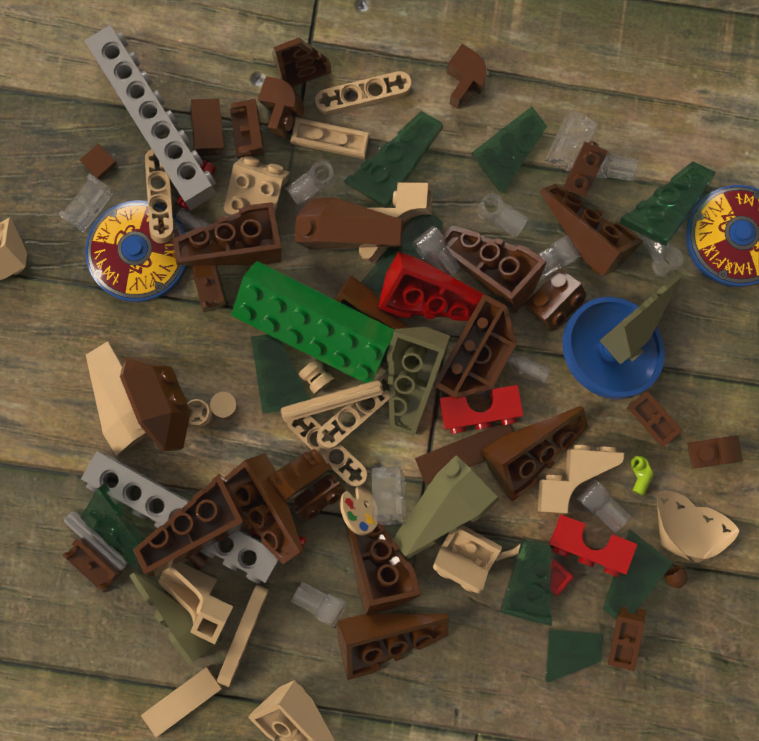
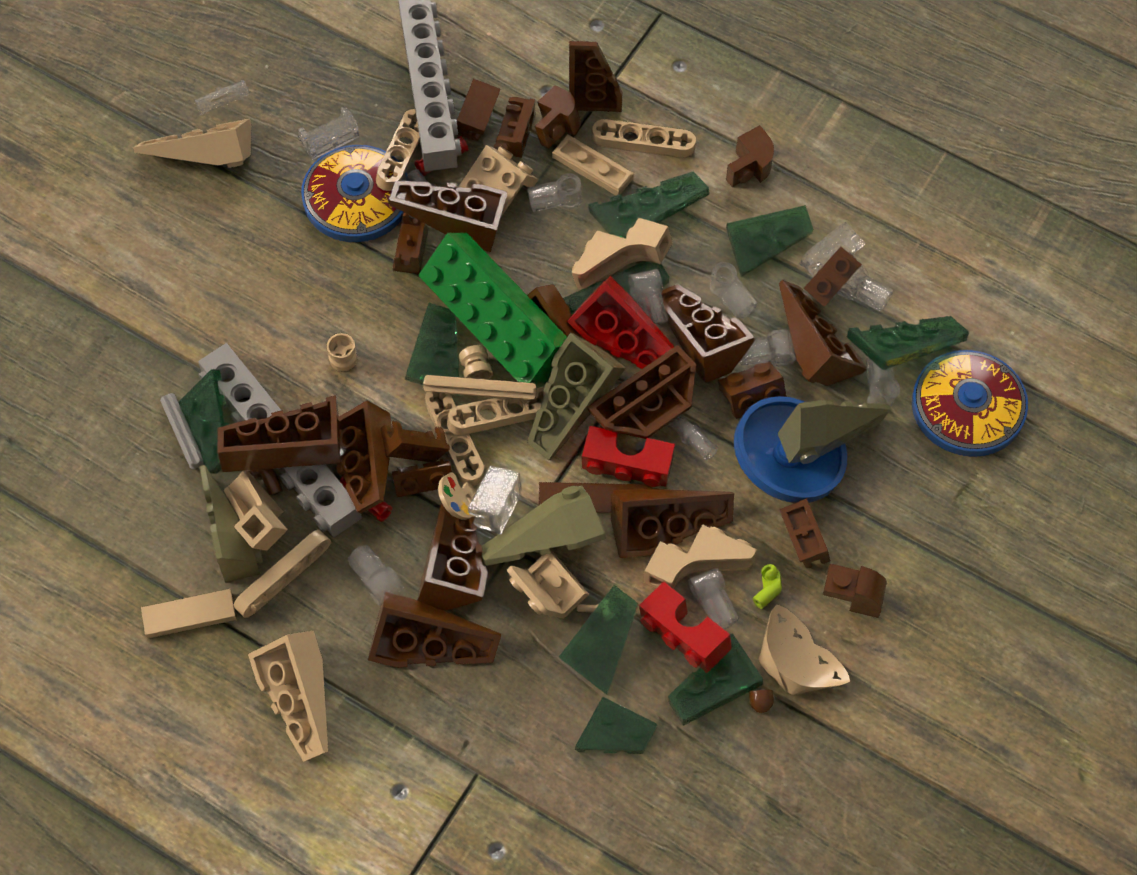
camera: 20 degrees right, 20 degrees down
reddish brown hinge [63,538,122,593] -> none
reddish brown tile [80,143,117,180] -> none
tan wedge [86,341,149,456] -> none
reddish brown wedge [120,357,191,452] -> none
tan tile [210,392,237,418] -> none
reddish brown wedge [294,197,404,249] -> none
red tile [536,559,574,596] -> none
reddish brown hinge [608,606,646,671] -> none

